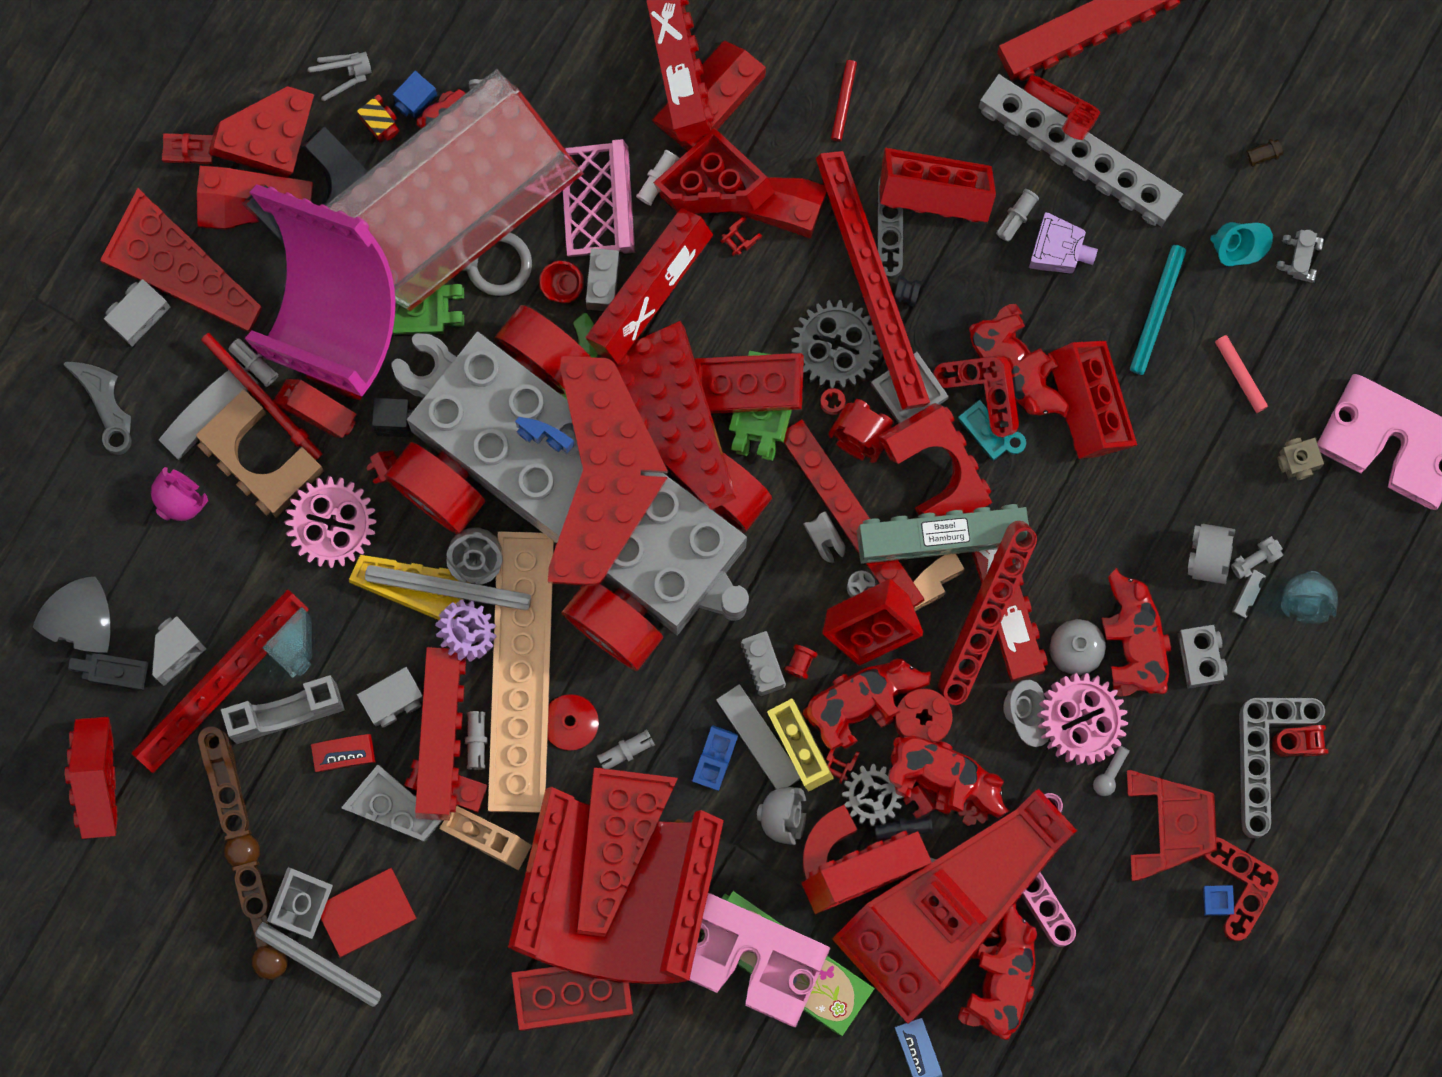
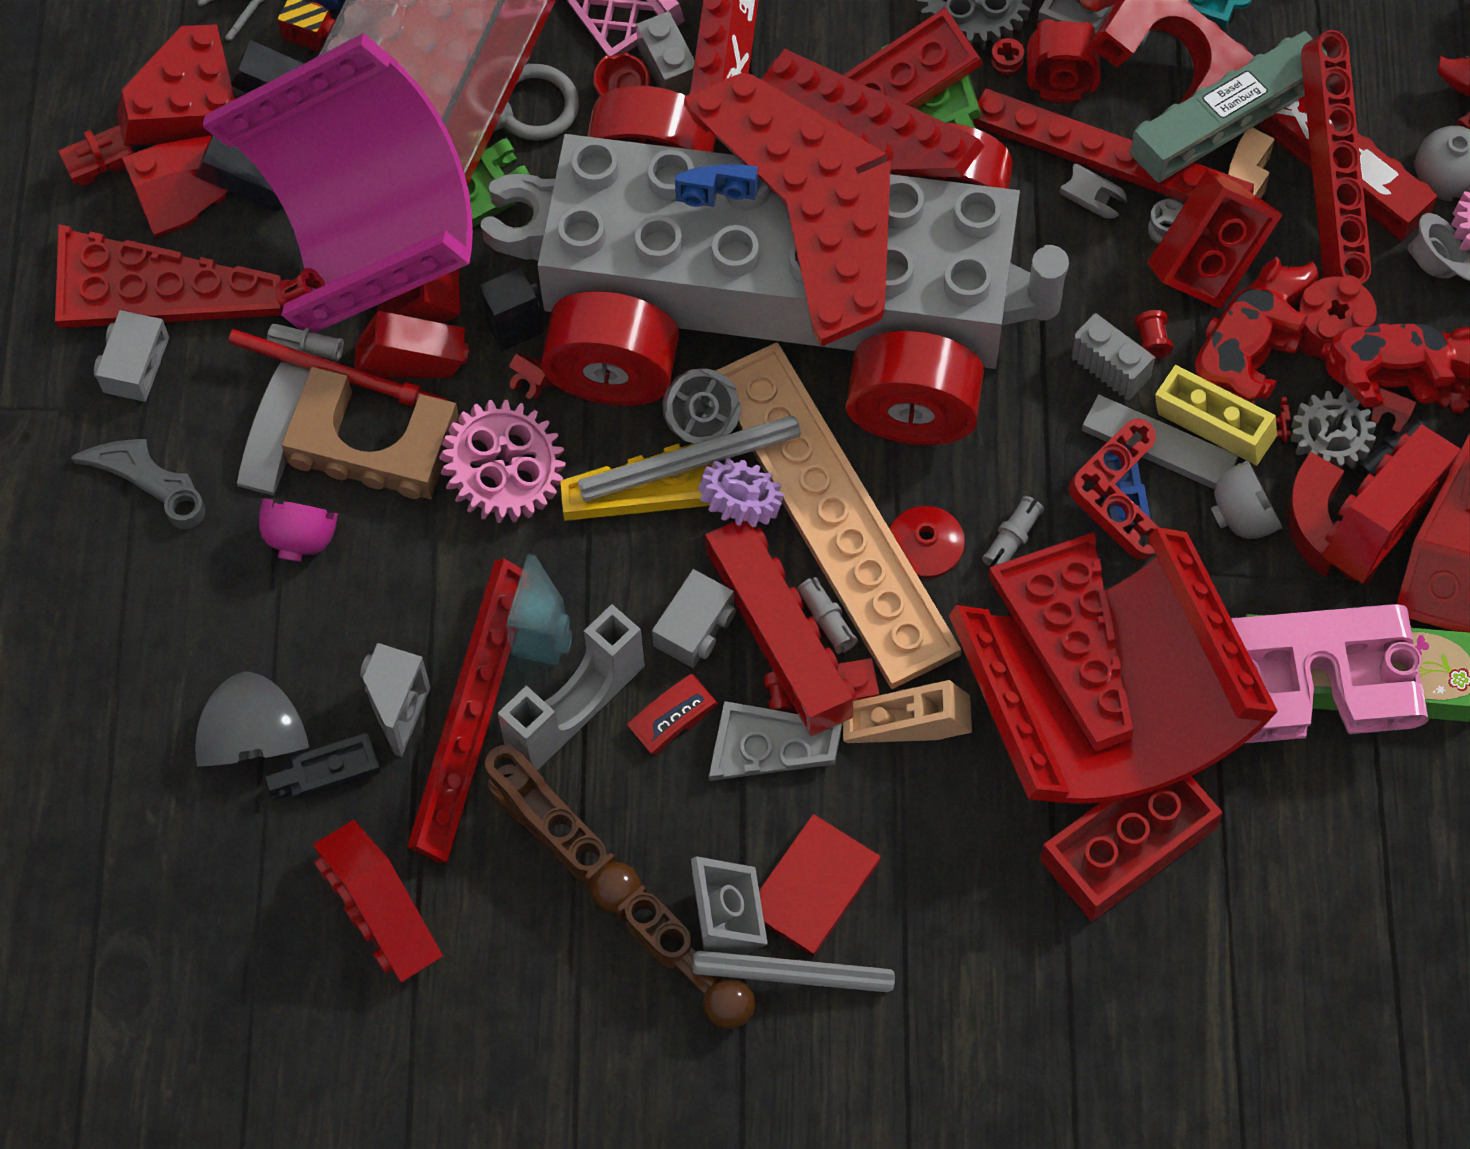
camera: 25 degrees left, 15 degrees down
none -> red bush [275,268,325,308]
none -> red beam [1068,418,1159,560]

